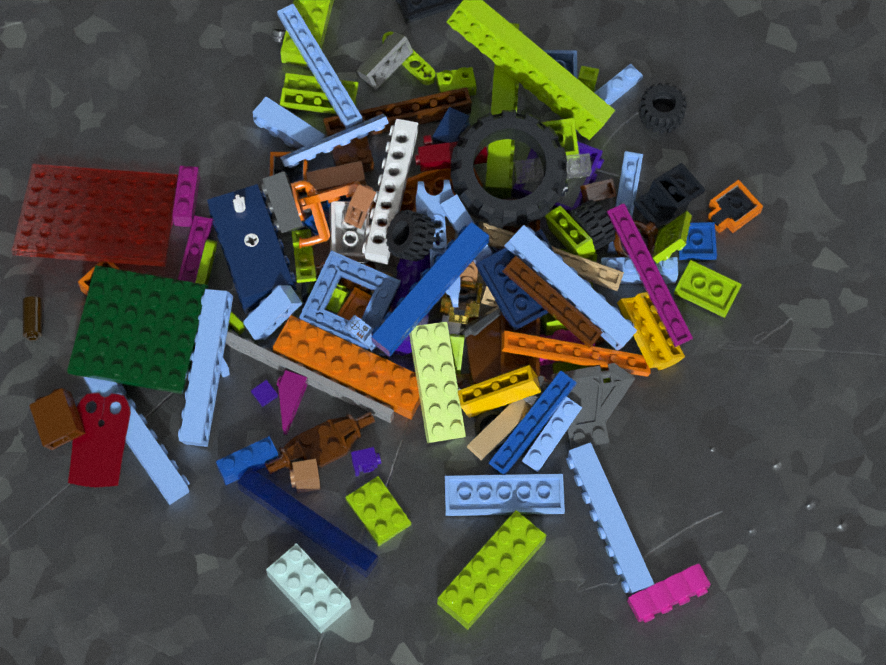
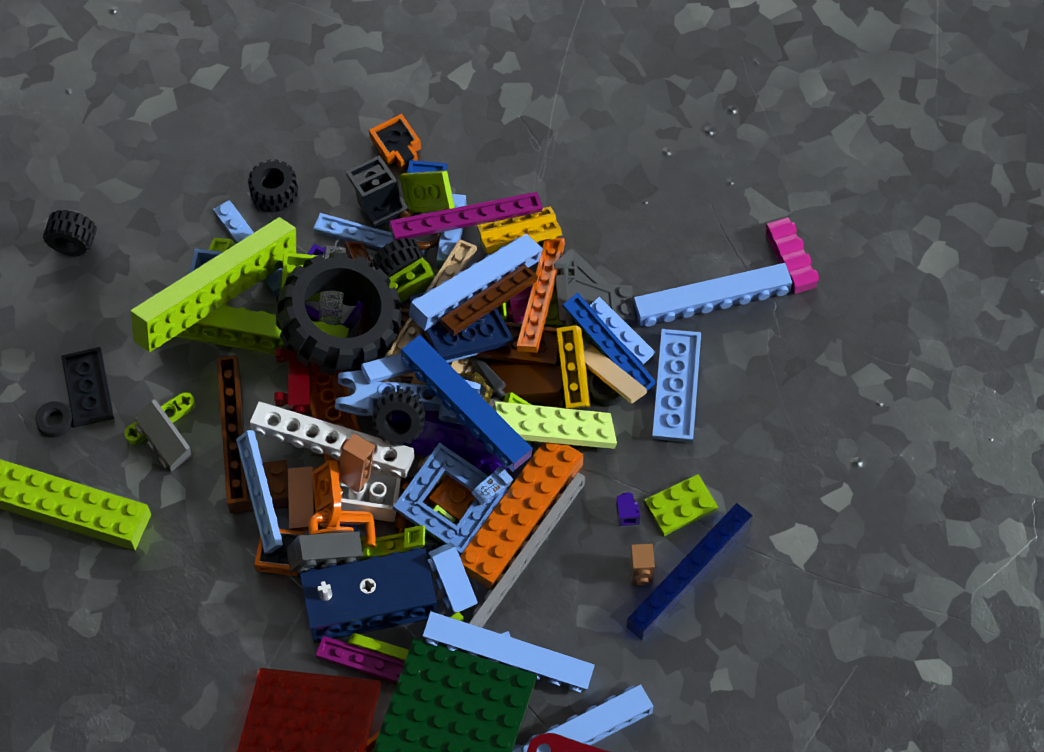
camera: 80 degrees left, 5 degrees down
magenta brick [172,166,200,227] -> none
blue brick [216,436,279,485] -> none
dark purple tile [251,380,278,407] -> none
light blue brick [253,97,325,155] -> none
reddish brown plate [264,411,375,474] -> none
light aqua brick [266,543,351,633] -> none
dark grey plate [271,29,286,42] -> none
light blue plate [277,4,363,129] -> none
magenta slope [277,370,308,435] -> none
lime brick [280,73,359,114] -> none
dark blue brick [432,107,471,145] -> none
lime brick [436,67,477,96] -> none
lime brick [437,510,546,630] -> none
lime plate [674,260,742,318] -> none

